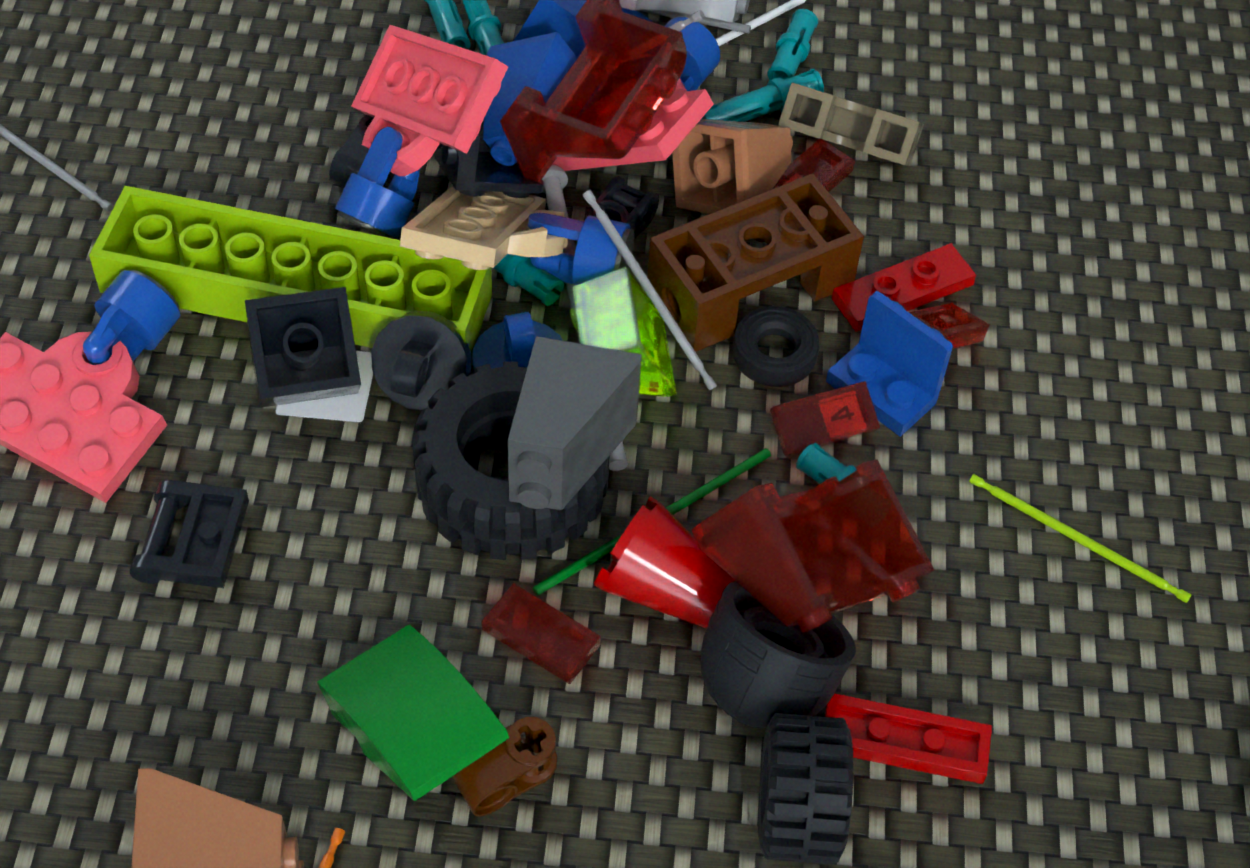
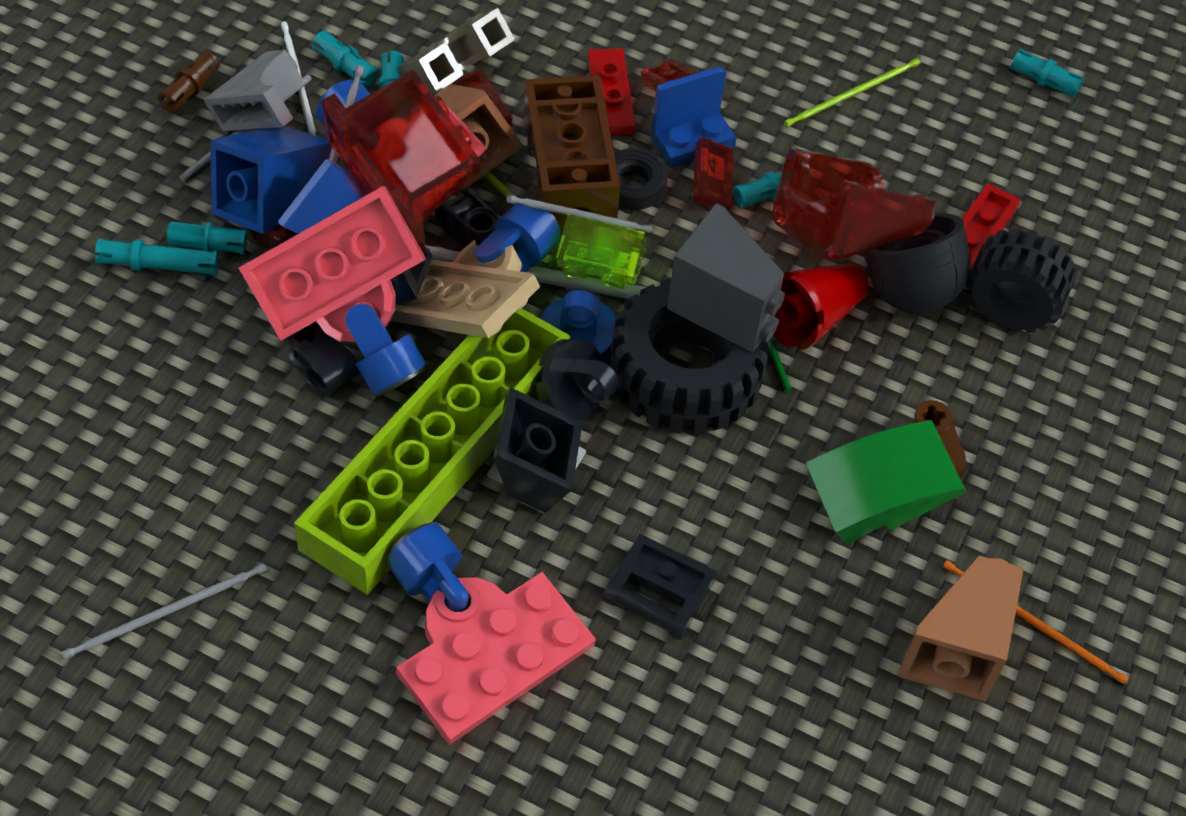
camera: 70 degrees left, 0 degrees up
clear red plate [482,583,601,684] -> none

